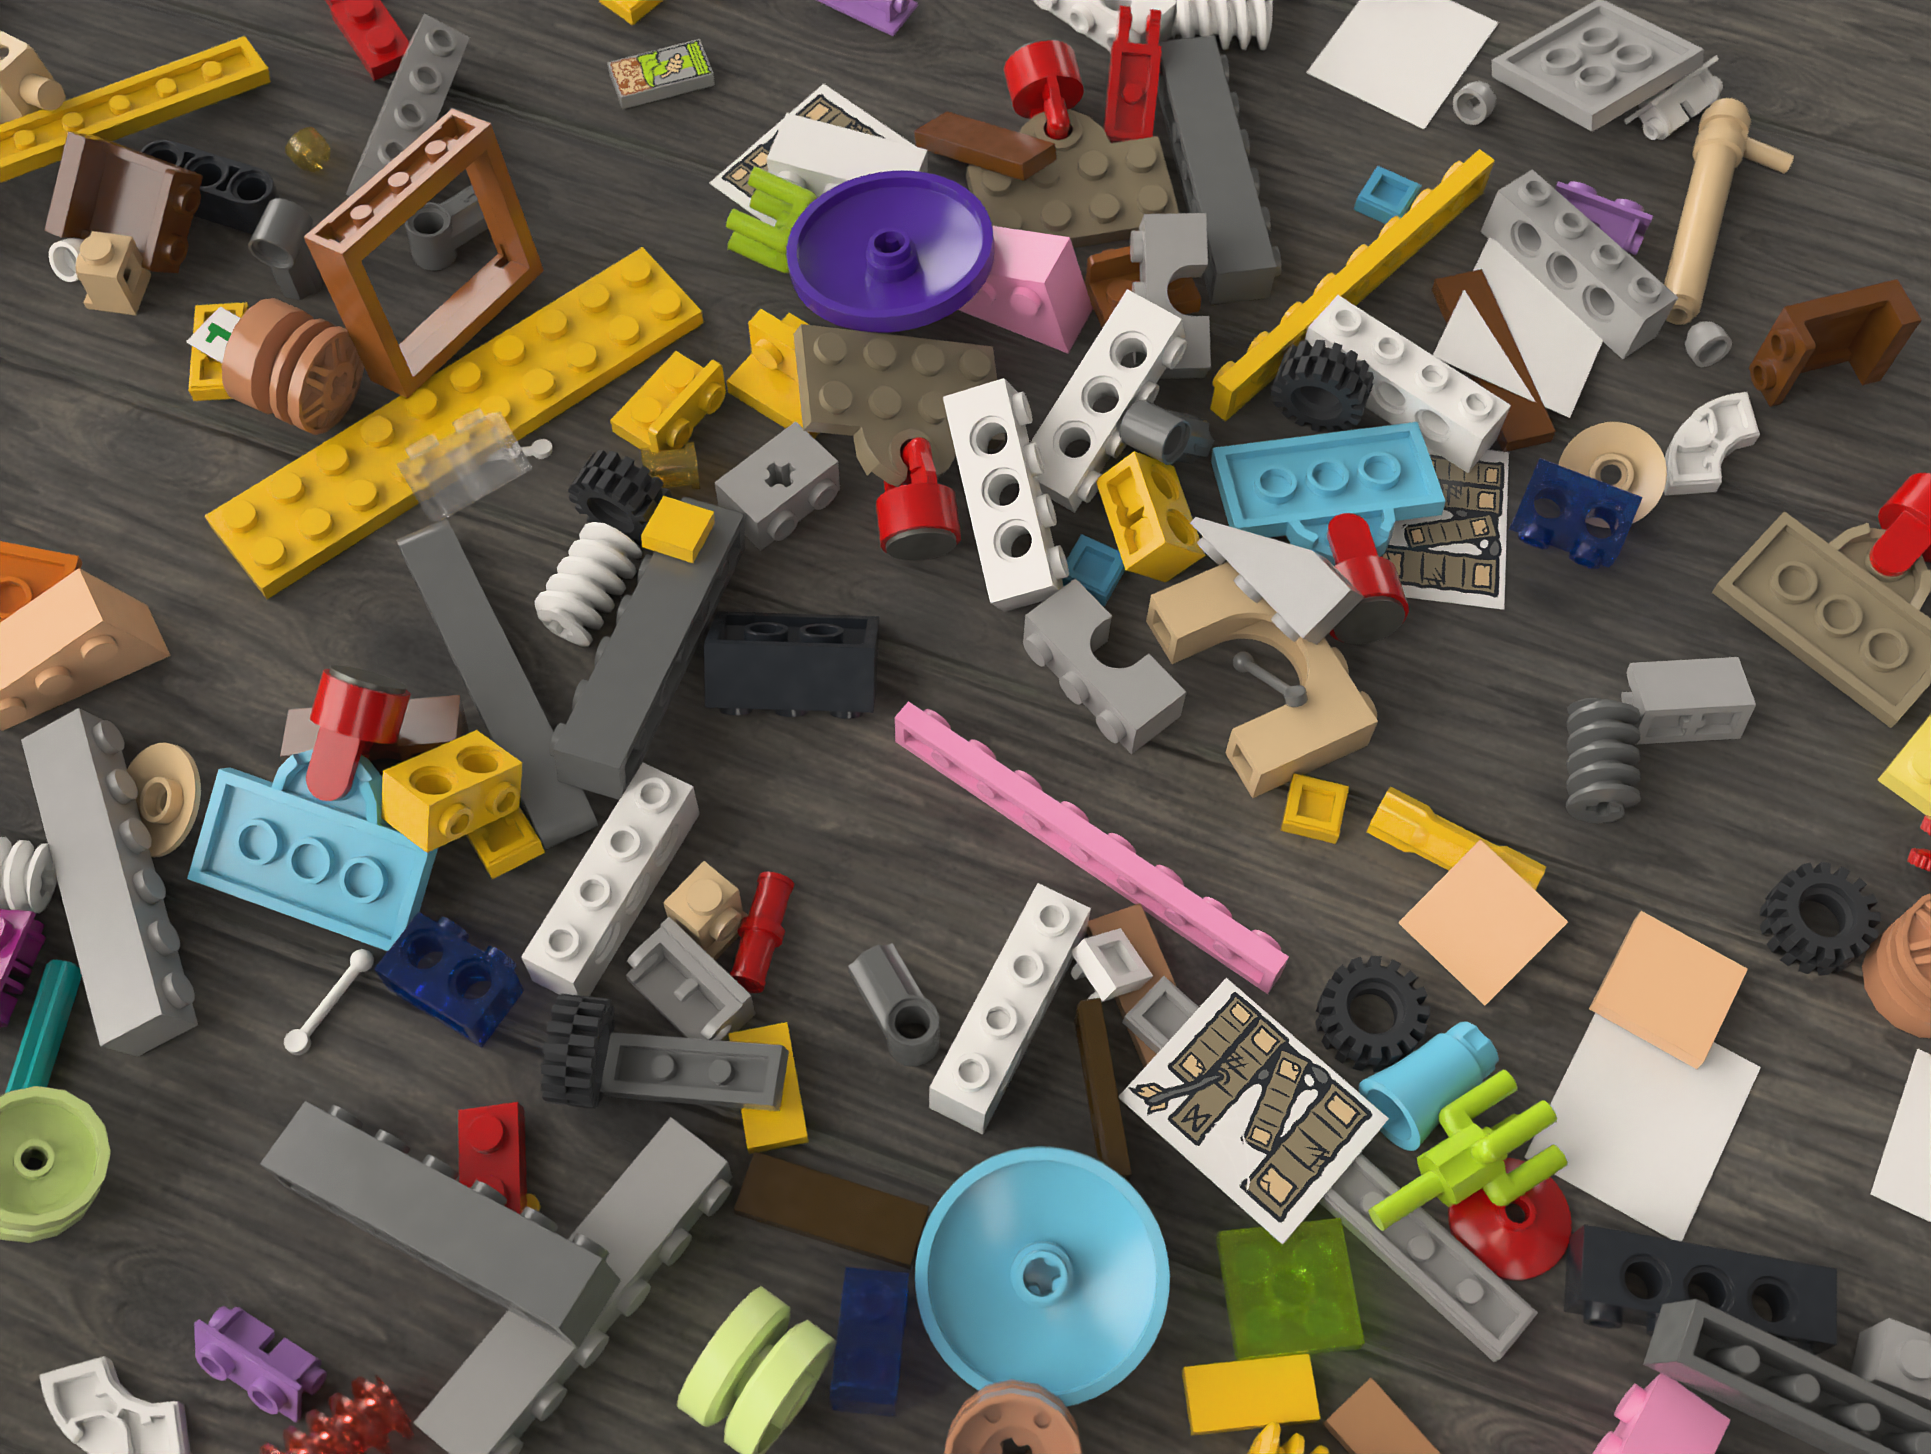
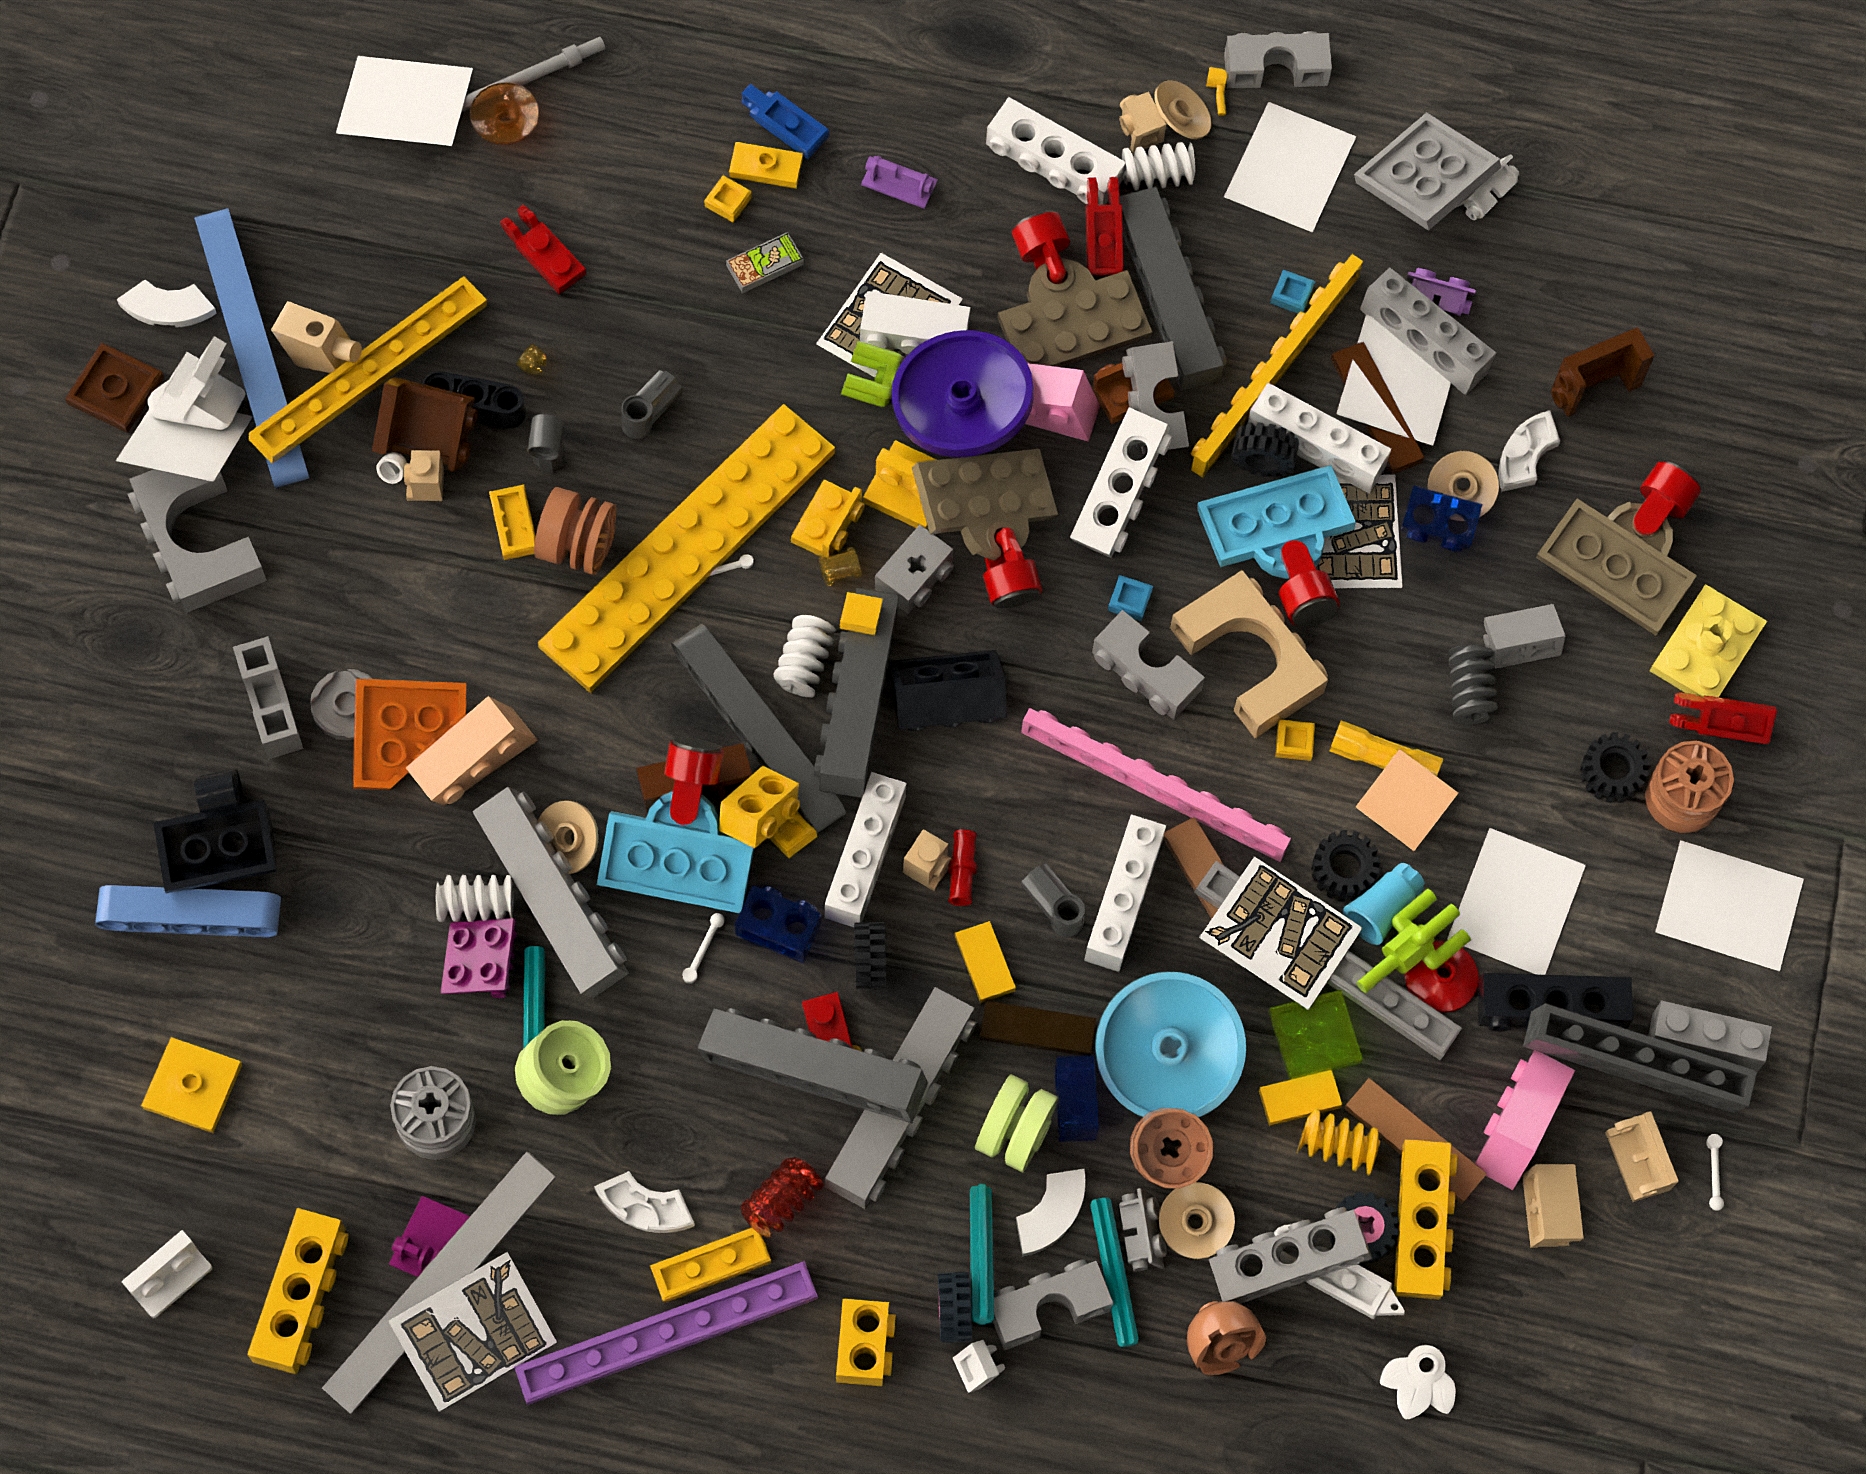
camera: 10 degrees left, 5 degrees up
white sticker [186,307,241,363] -> none
medium lavender hinge [194,1306,327,1423] -> none
dark orange window [304,108,544,398] -> none
light grey brick [346,14,470,196] -> none
clear brick [397,408,533,521] -> none
black tyre [568,450,672,546] -> none
dark grey plate [600,1032,789,1111] -> none
light grey hinge [626,917,755,1041] -> none
reddish brown tile [914,111,1057,181] -> none
white brick [943,378,1069,612] -> none
white tile [1070,928,1153,1002] -> none
dark brown tile [1074,998,1132,1182] -> none
yellow brick [1096,451,1206,583] -> none
dark grey piece [1119,399,1214,465] -> none
slope [1190,517,1364,644] -> none
dark grey hinge [1233,651,1308,707] -> none
light grey hinge [1453,81,1497,125] -> none
light nougat tile [1589,911,1748,1069] -> none
tan cylinder [1664,98,1794,325] -> none
light grey hinge [1685,322,1732,367] -> none

